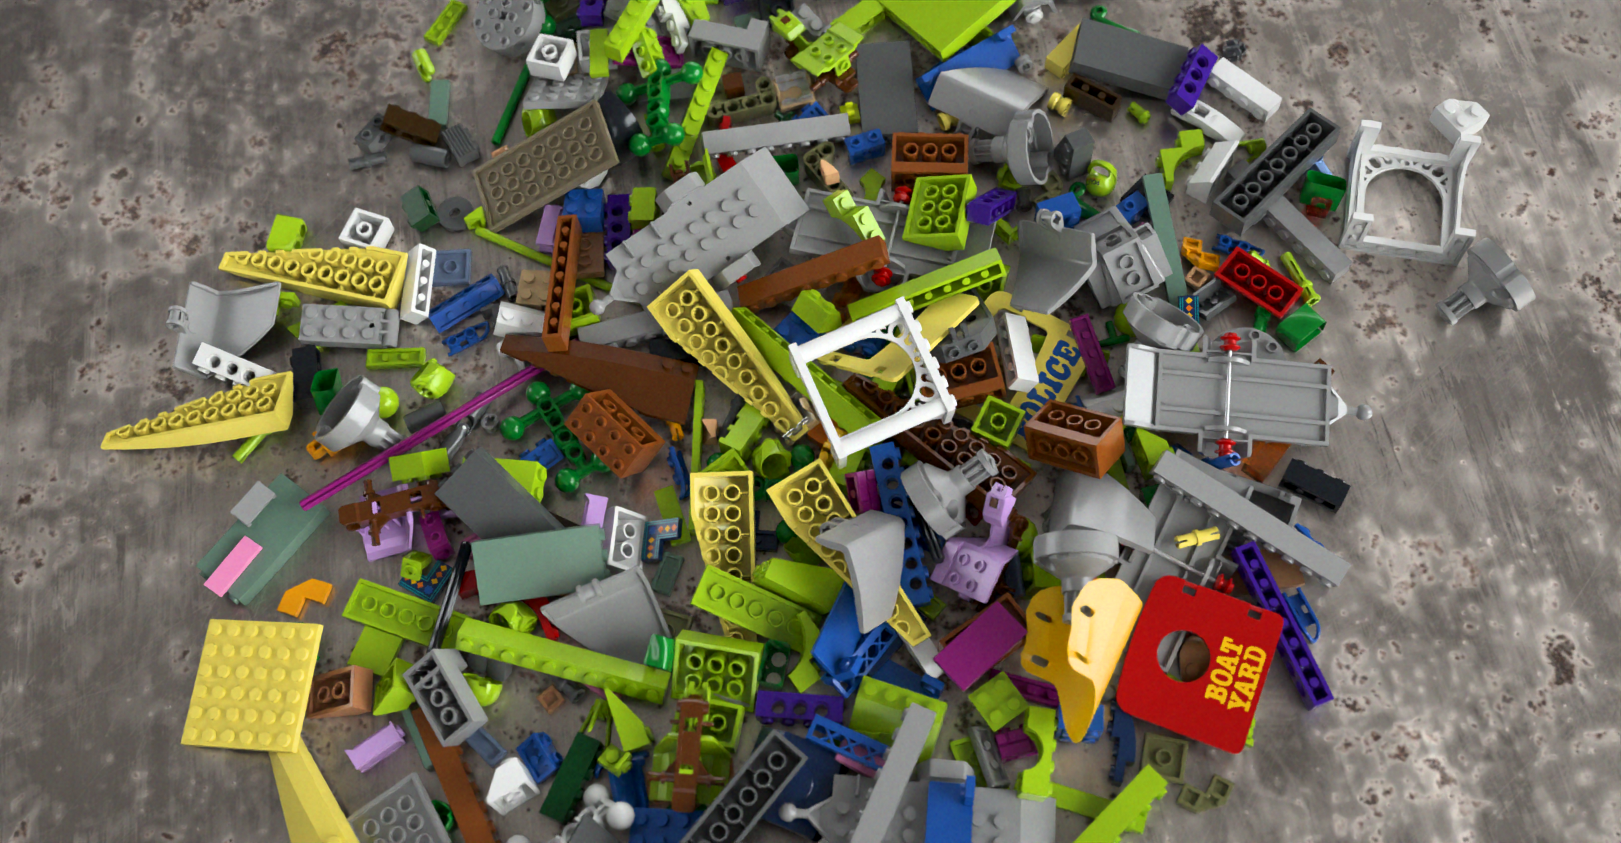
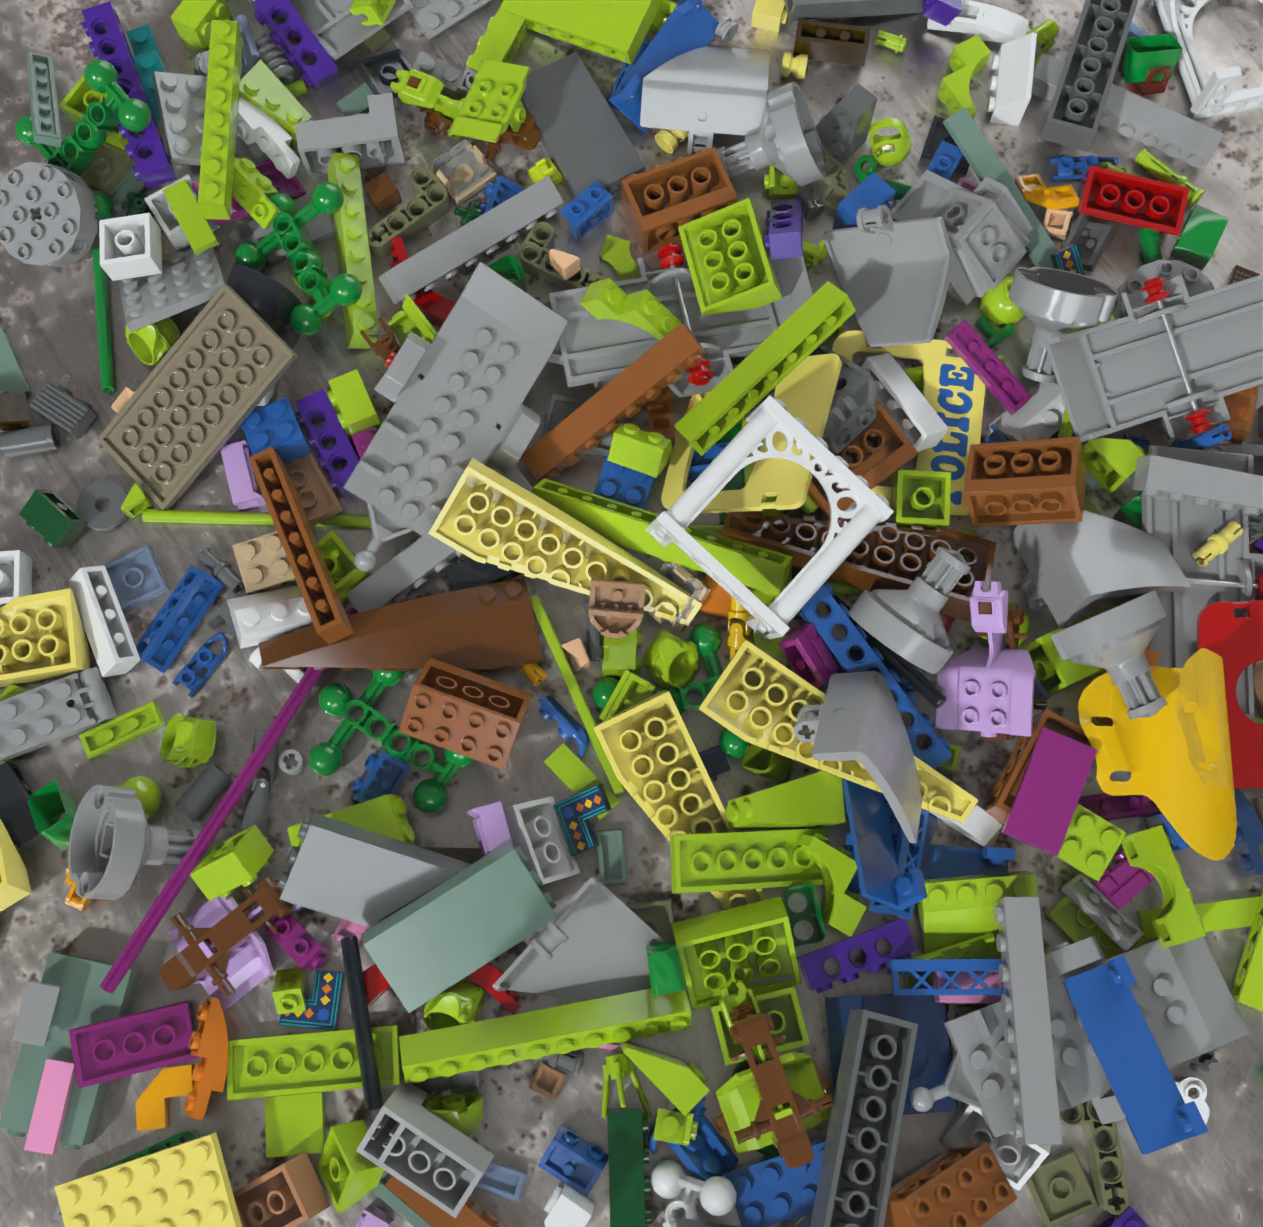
camera: 30 degrees left, 10 degrees up
none -> magenta tile [69,1000,198,1089]
none -> orange slope [184,997,228,1120]
none -> medium nougat slope [588,578,646,638]

